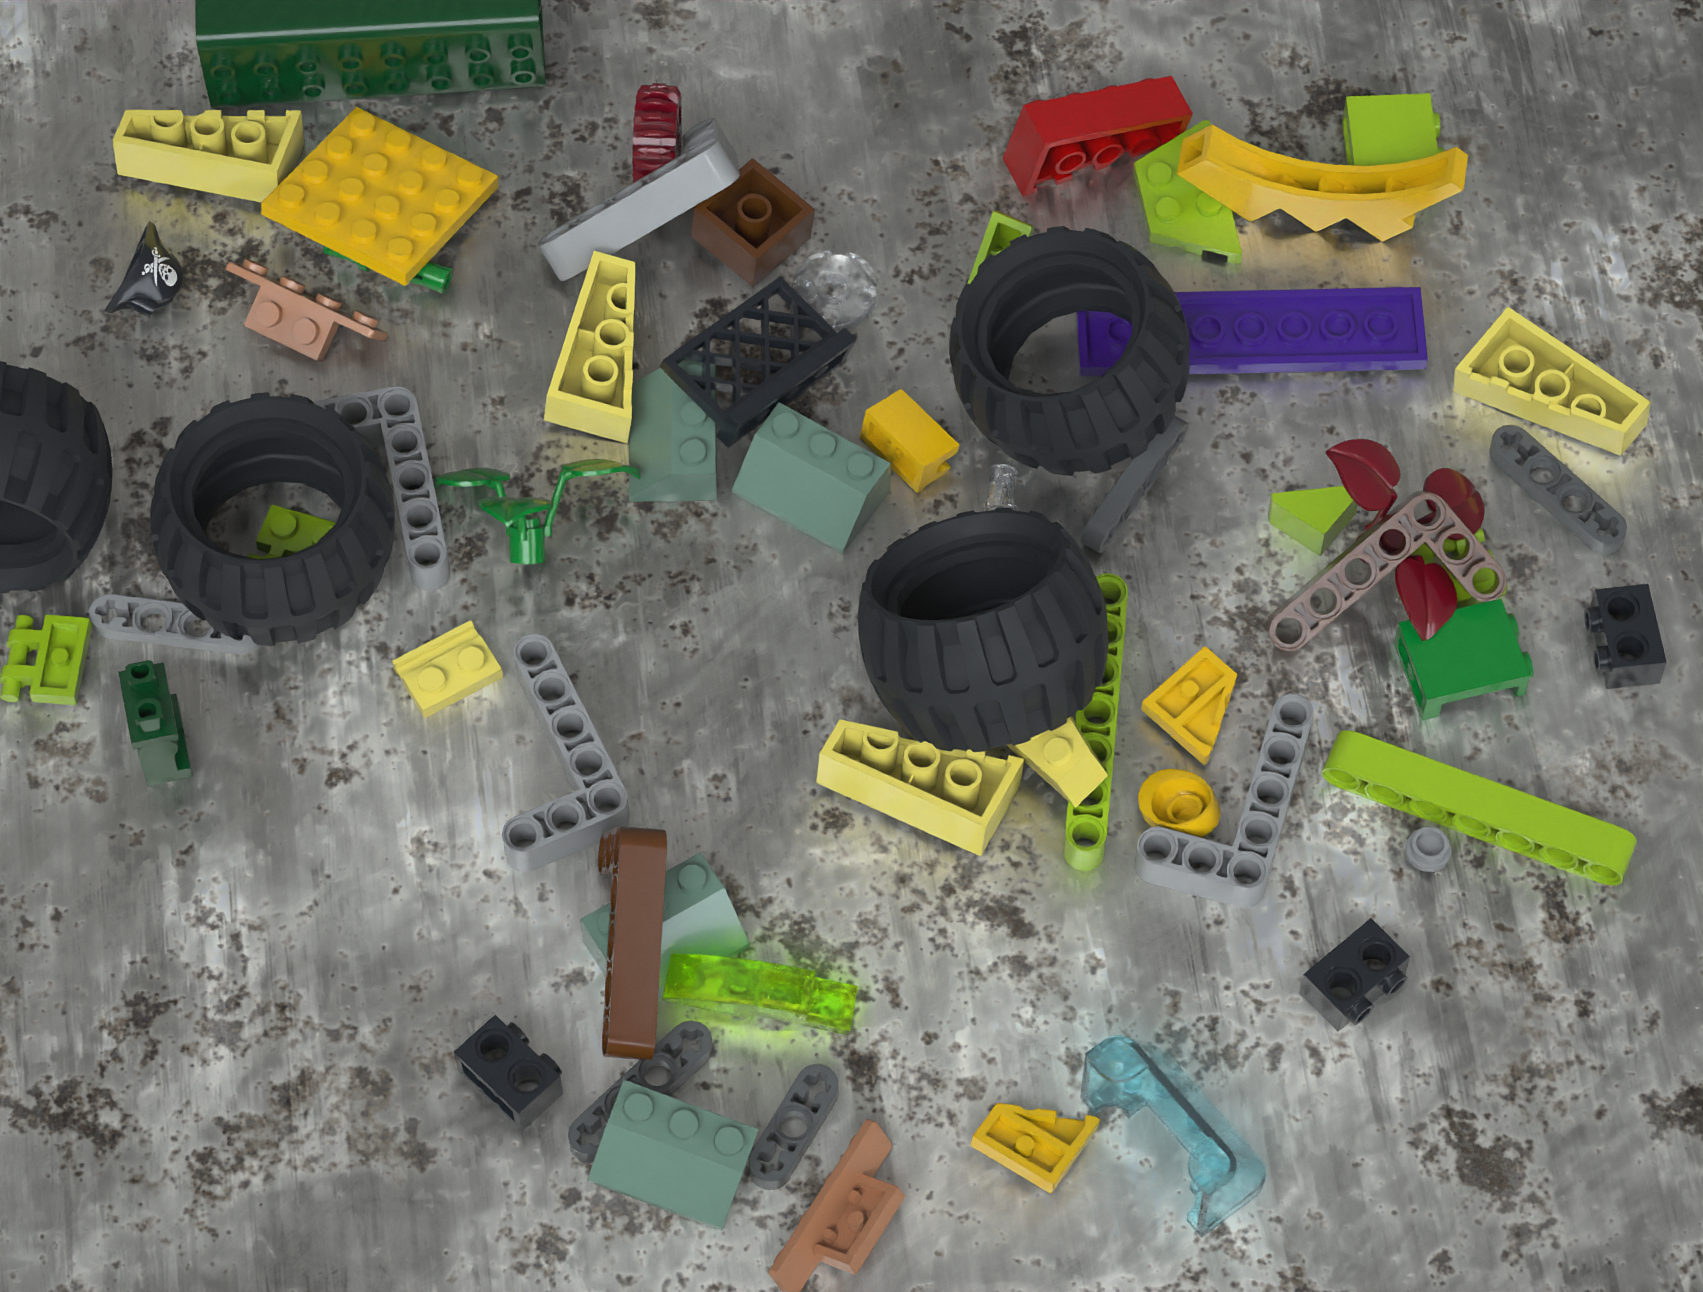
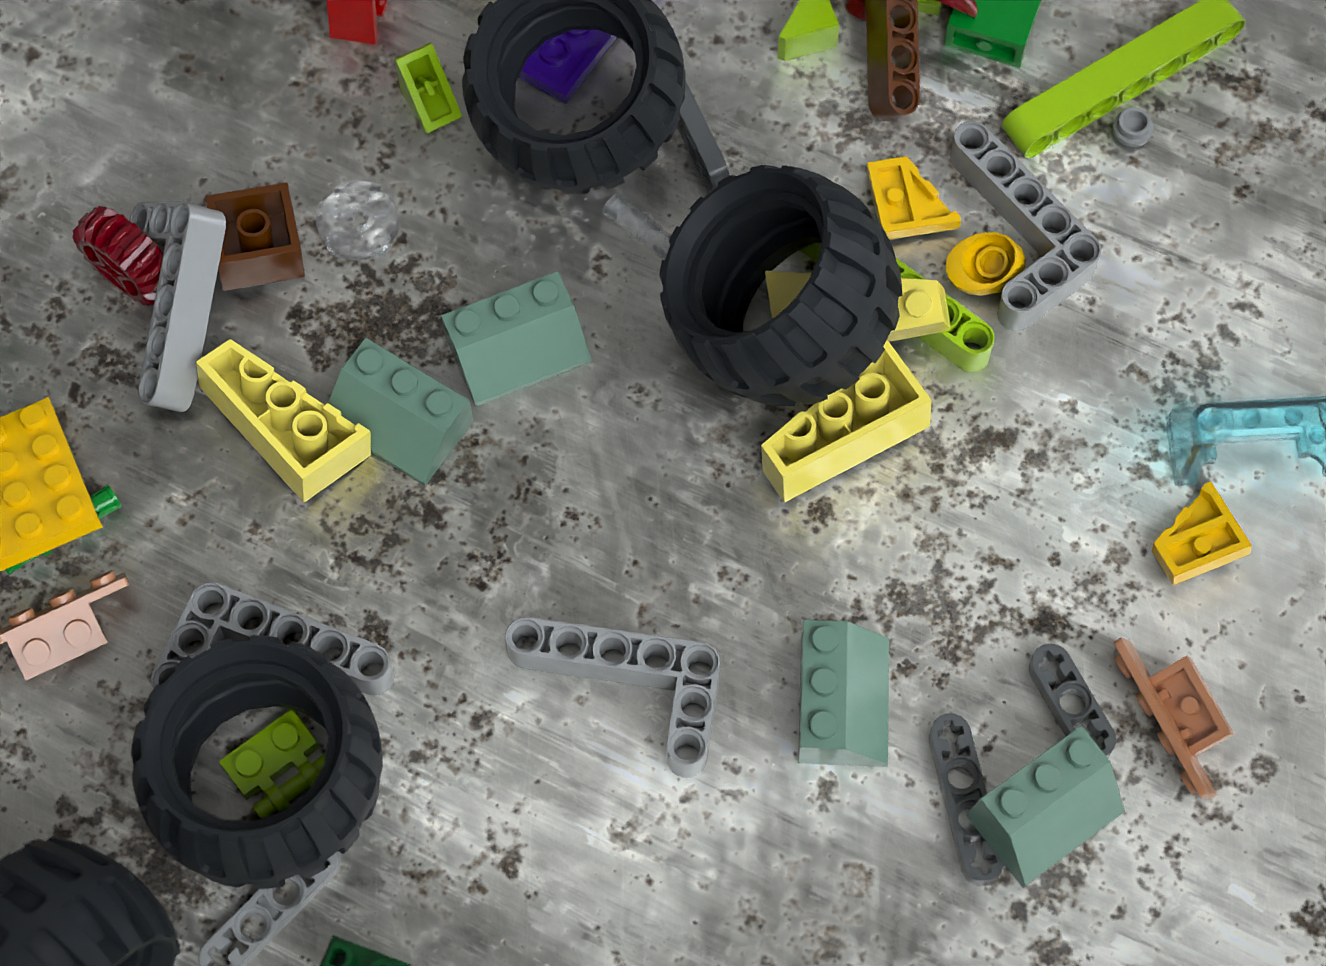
camera: 55 degrees left, 5 degrees up
light yellow plate [392,620,503,719] -> none
green plant [434,459,640,564] -> none
black brick [454,1015,563,1131] -> none
reddish brown beam [598,826,667,1060] -> none
black fence [660,276,857,448] -> none
clear neon green slope [662,953,858,1035] -> none
yellow hinge [859,389,960,494] -> none
black brick [1299,918,1410,1032] -> none

